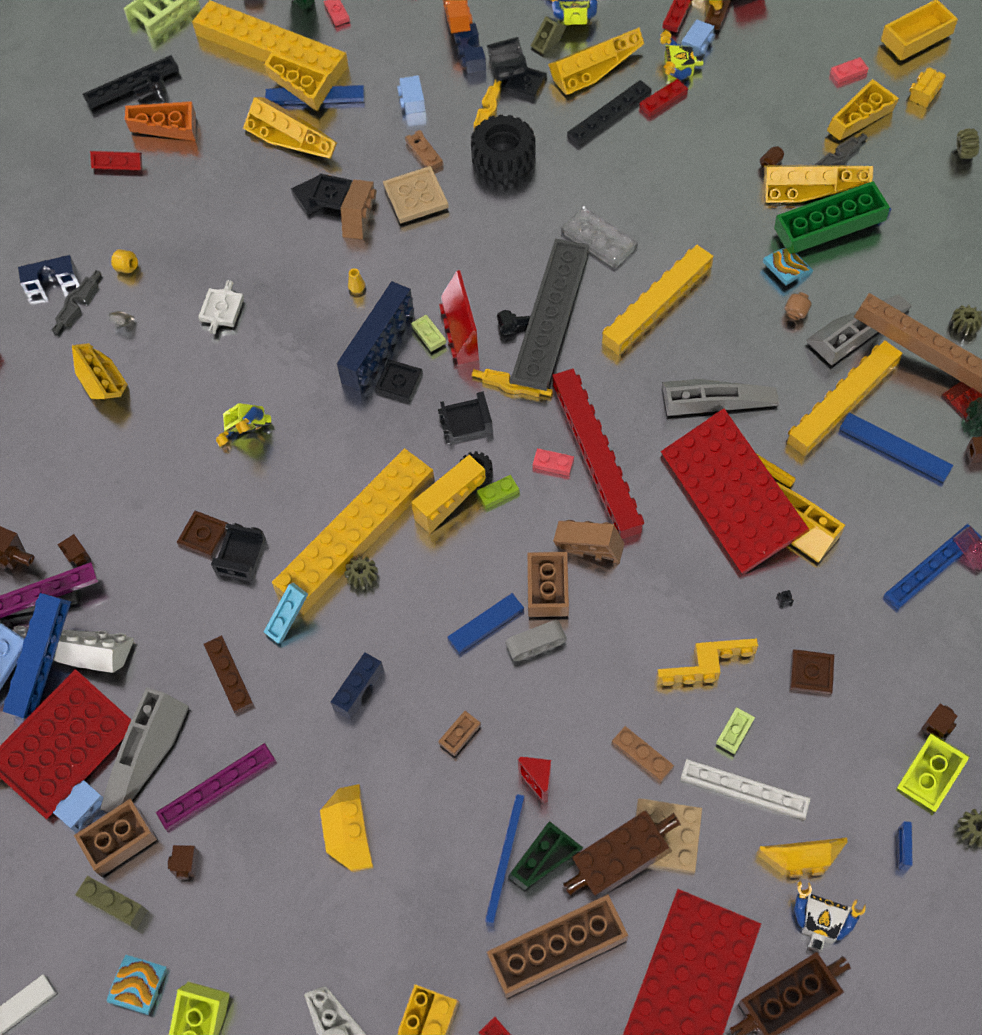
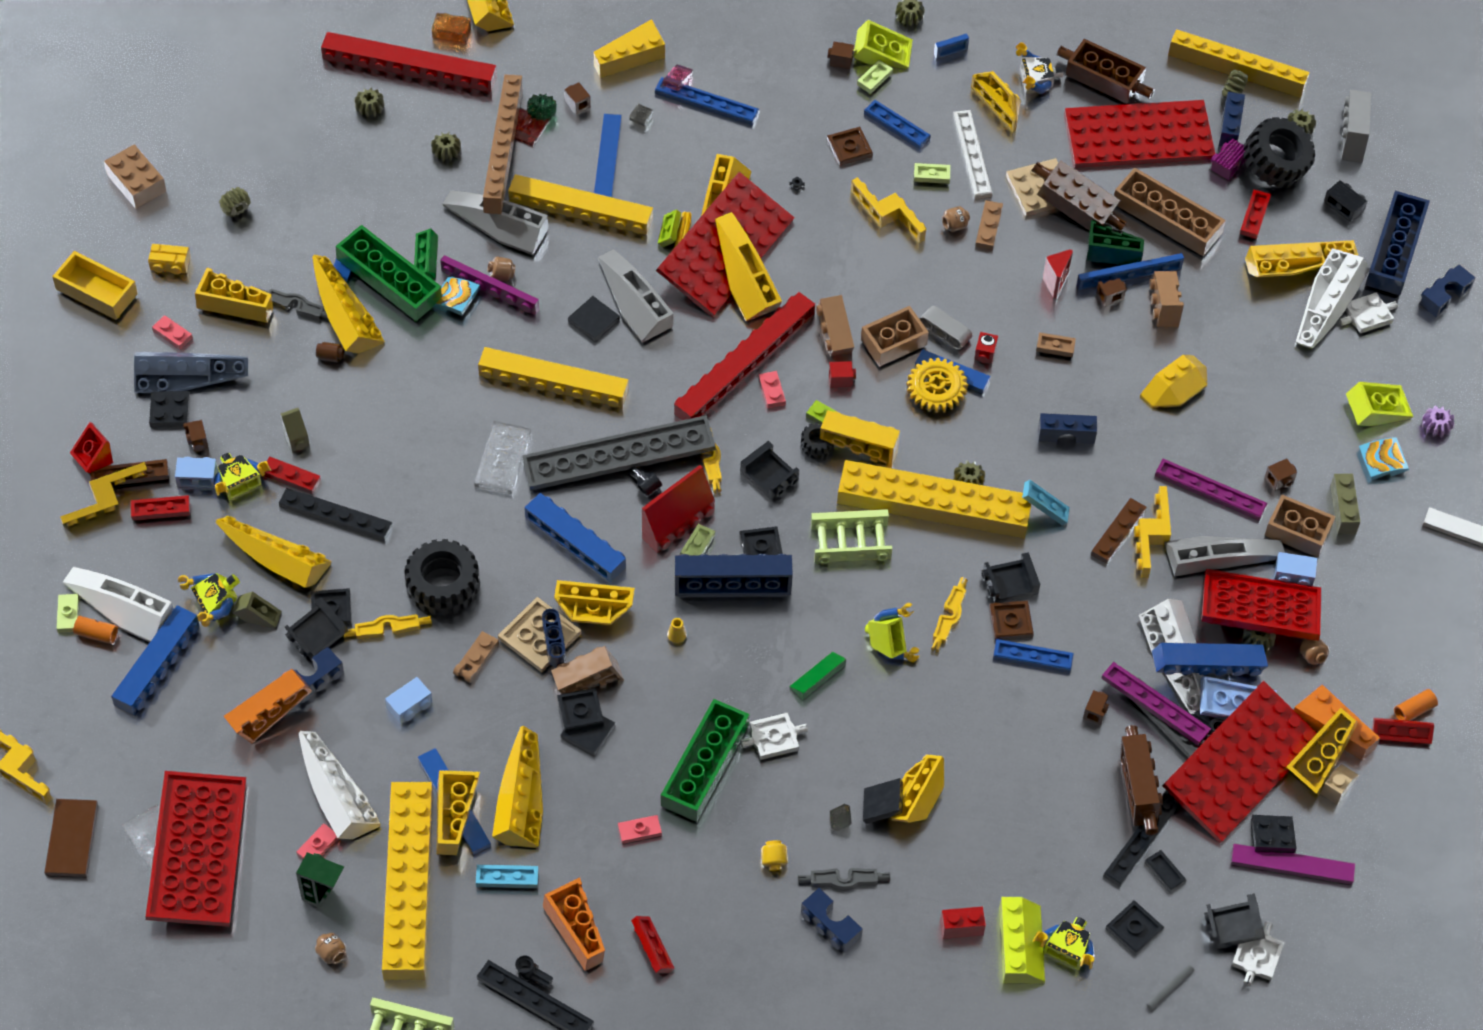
camera: 125 degrees left, 5 degrees down
none -> sand blue wedge [134,352,248,393]
none -> black plate [149,391,190,427]
none -> reddish brown brick [183,420,208,452]
none -> olive slope [280,407,310,452]
none -> white wedge [299,731,381,839]
none -> green slope [414,228,438,279]
none -> magenta plate [440,255,539,315]
none -> medium azure plate [476,865,539,888]
none -> blue brick [524,493,626,583]
none -> dark blue beam [542,608,566,667]
none -> yellow wedge [554,580,635,625]
none -> black tile [568,296,620,341]
none -> coral plate [618,815,662,844]
none -> clear smoke plate [629,104,653,126]
none -> lime plate [657,209,682,248]
none -> green brick [661,699,750,822]
none -> yellow wedge [715,212,782,322]
none -> green slope [789,652,846,700]
none -> yellowish green fence [811,509,892,563]
none -> red brick [829,361,856,388]
none -> yellowish green plate [857,60,893,94]
none -> black tile [863,778,903,824]
none -> blue tile [864,100,931,150]
none -> yellow gear [906,358,968,413]
none -> yellow piece [931,577,968,652]
none -> medium nougat head [942,206,970,232]
none -> red brick [974,332,998,364]
none -> blue tile [993,639,1074,673]
none -> reddish brown brick [1096,278,1127,307]
none -> yellow bracket [1134,486,1171,578]
none -> medium nougat wedge [1150,271,1184,327]

